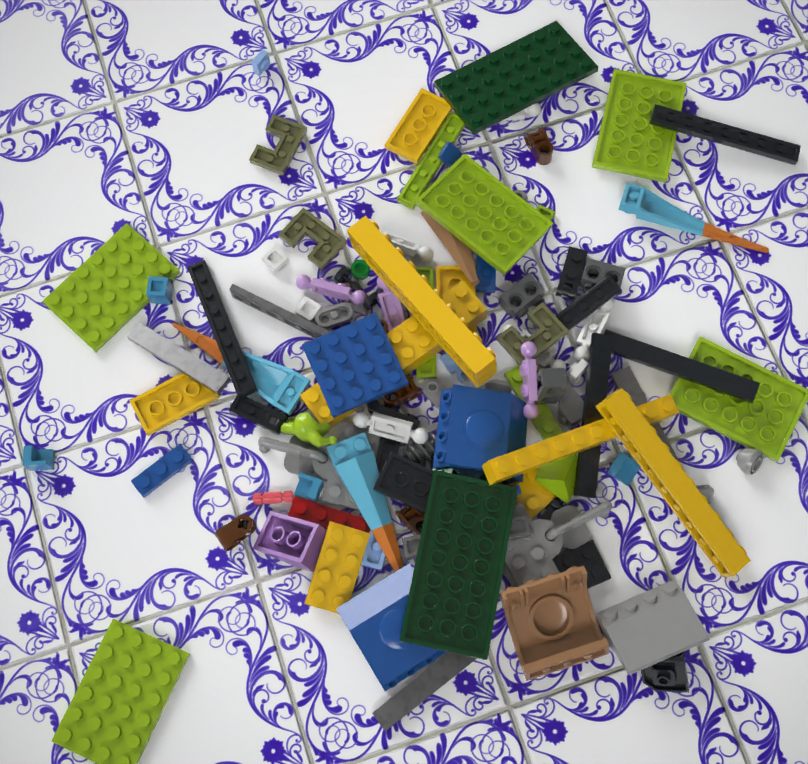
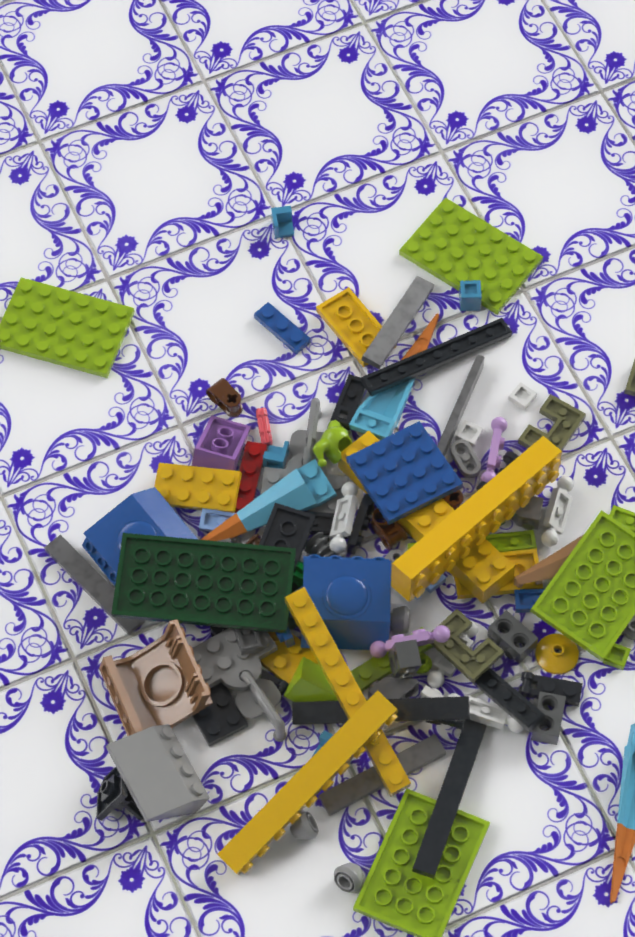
camera: 80 degrees right, 10 degrees down
none -> yellow dish [535,634,579,675]

